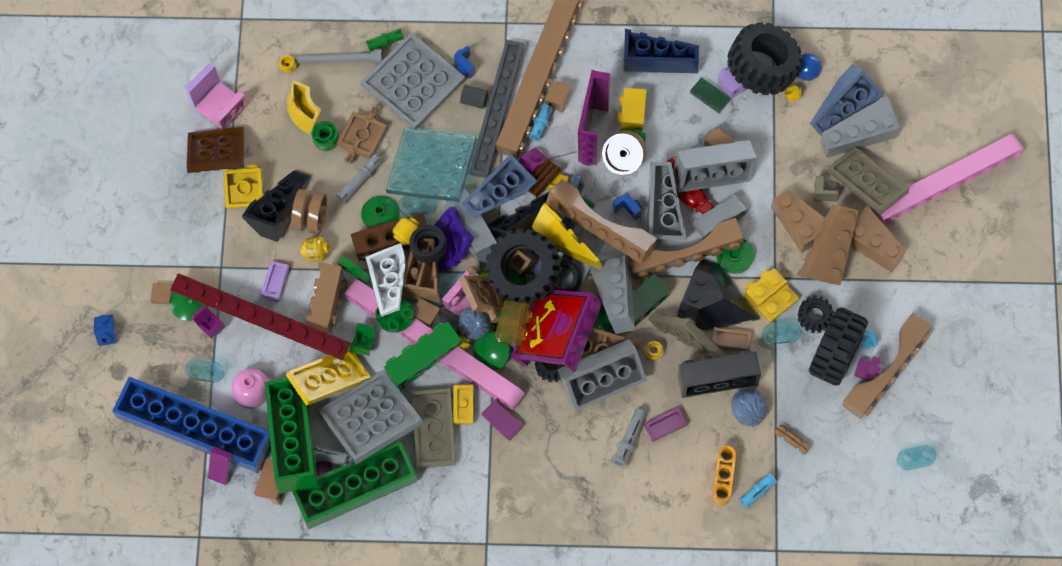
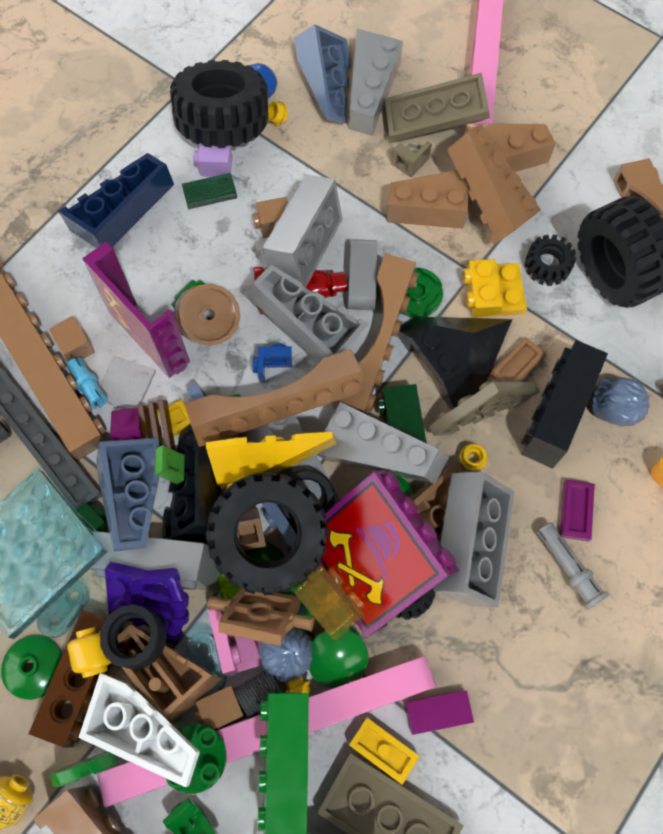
camera: 60 degrees left, 0 degrees up
yellow brick [617,88,647,130] -> none
clear light blue plate [762,322,801,345] -> none
none -> dark green plate [75,502,108,533]
none -> bright green tile [155,445,185,484]

